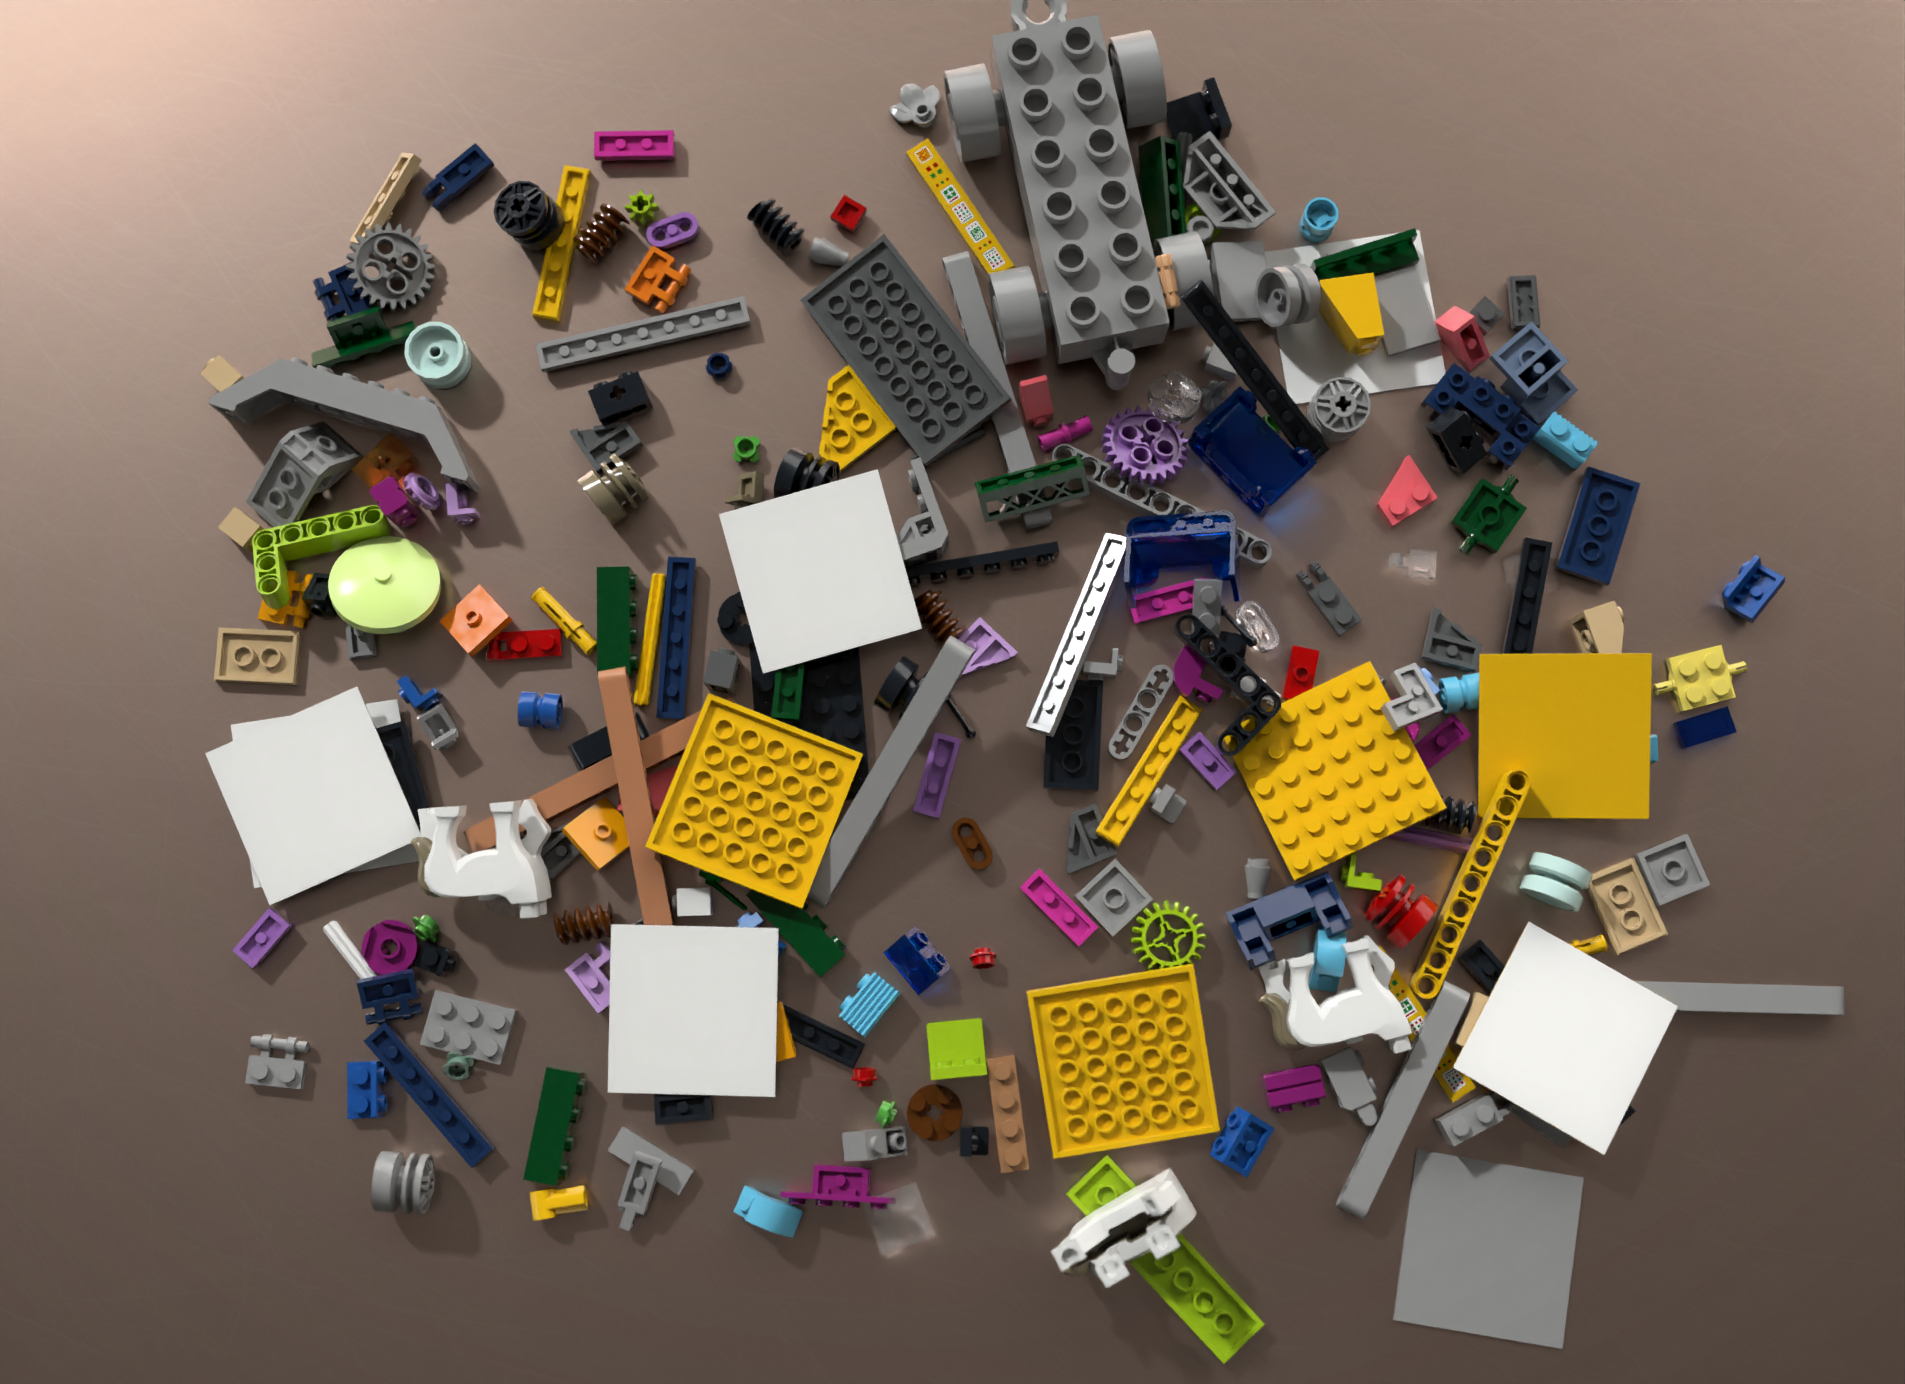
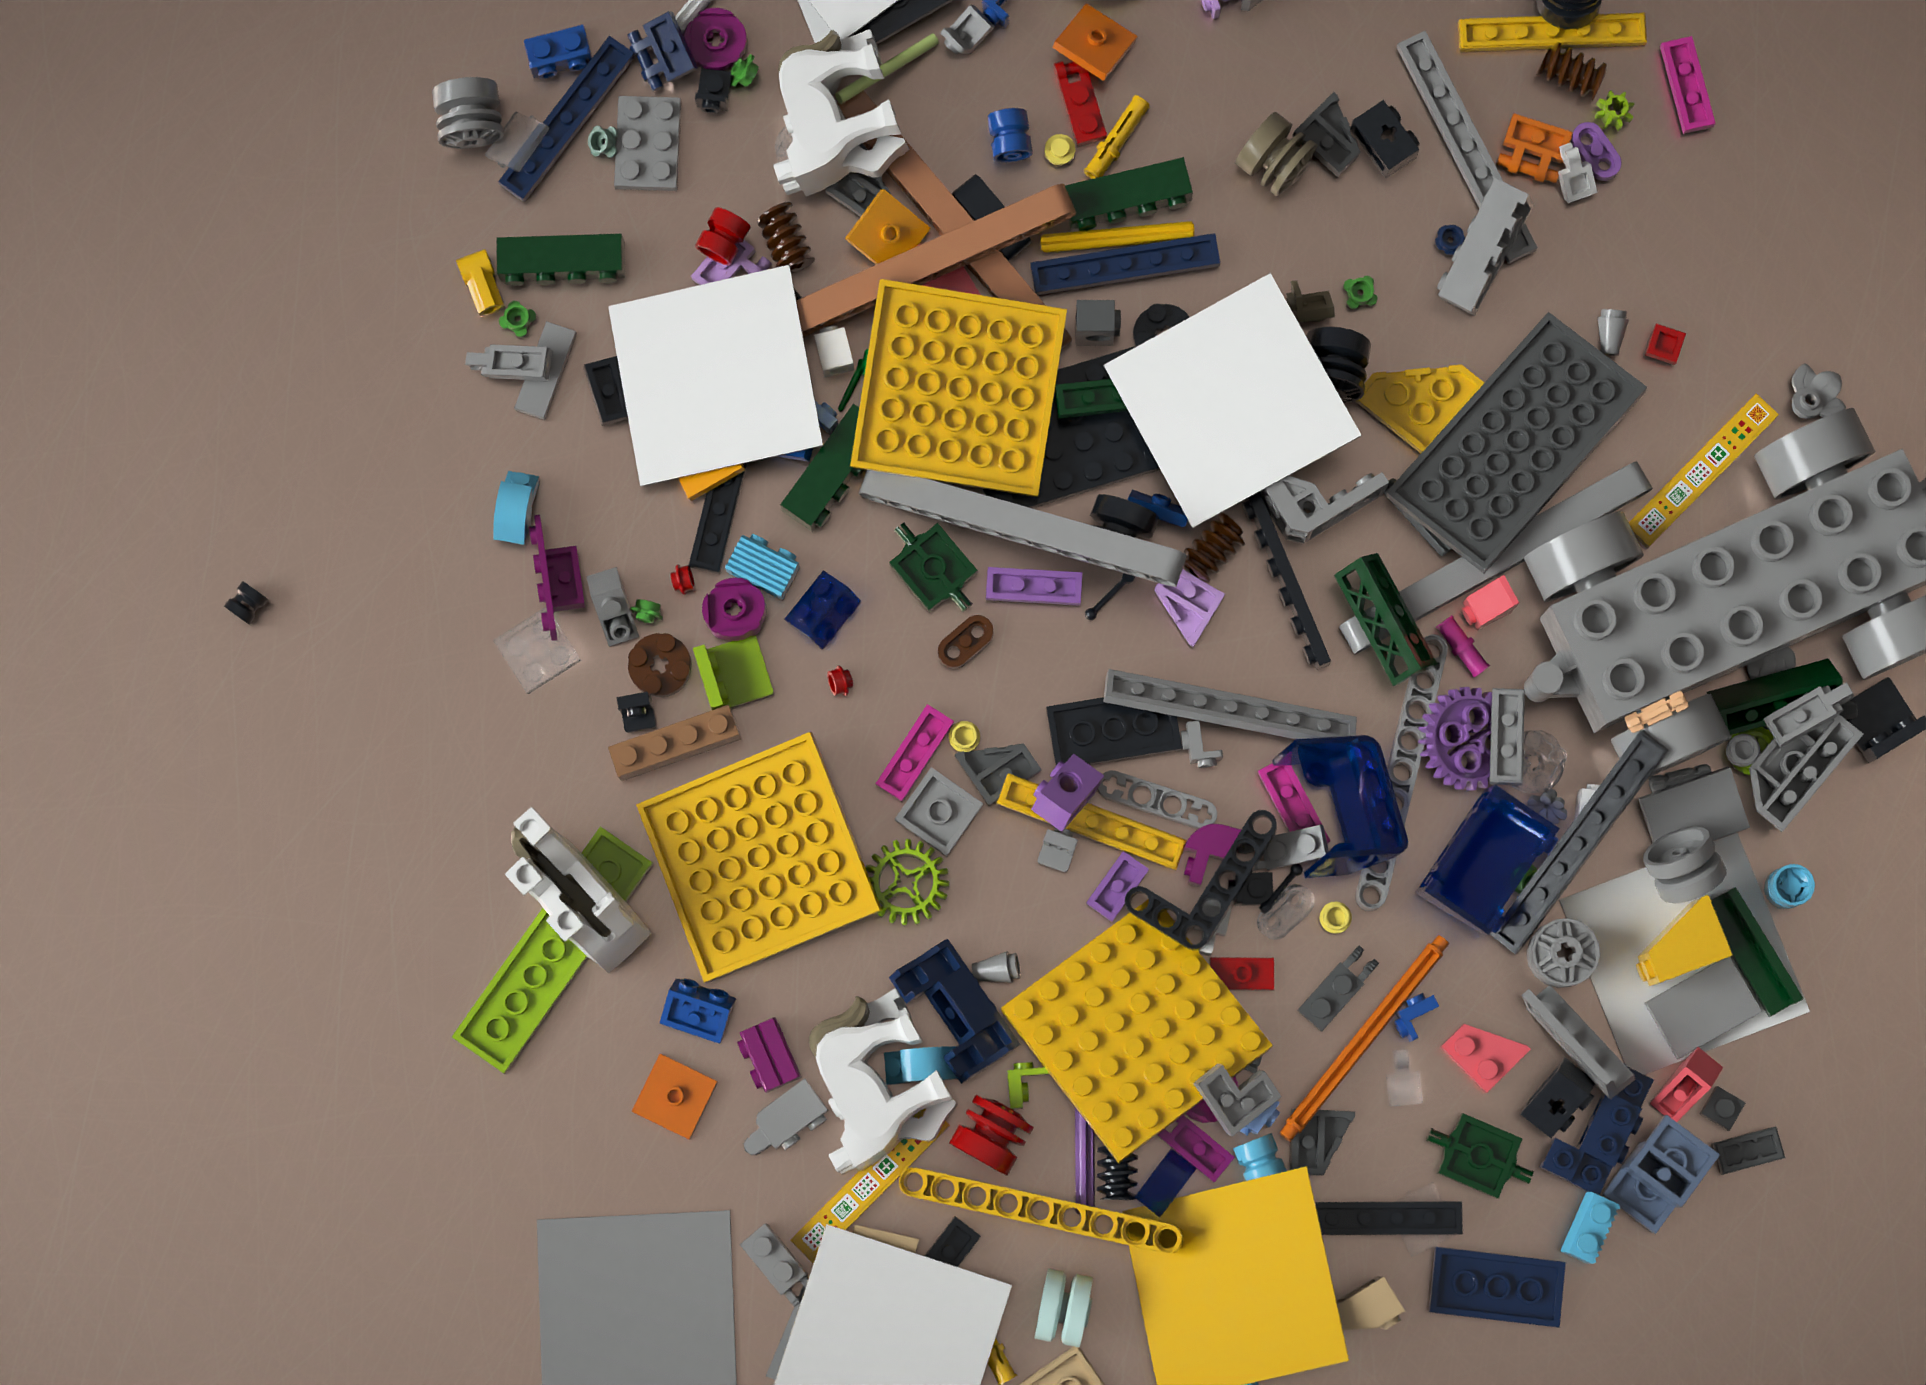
camera: 80 degrees right, 0 degrees up
black piece [747,198,805,257] -> none
light grey beam [1336,980,1470,1220] -> none
none -> clear piece [485,111,550,172]
none -> bright green plate [499,301,536,337]
none -> orange plate [631,1054,718,1140]
none -> red wheel [695,207,751,266]
none -> magenta plate [702,578,766,641]
none -> yellowish green bar [835,34,939,104]
none -> dark green plate [889,522,978,612]
none -> light yellow plate [949,721,980,752]
none -> medium lavender brick [1031,754,1104,832]
none -> light yellow plate [1044,134,1076,165]
none -> blue plate [1128,489,1188,527]
none -> clear blue tile [1134,1149,1197,1217]
none -> orange piece [1279,935,1449,1142]
none -> light yellow plate [1319,901,1352,934]
none -> blue bracket [1394,993,1439,1042]
none -> light grey wedge [1437,178,1534,316]
none -> light grey tile [1490,688,1525,786]
none -> light grey fence [1522,985,1635,1099]
none -> white plate [1558,142,1598,203]
none -> light grey hinge [1764,682,1854,748]

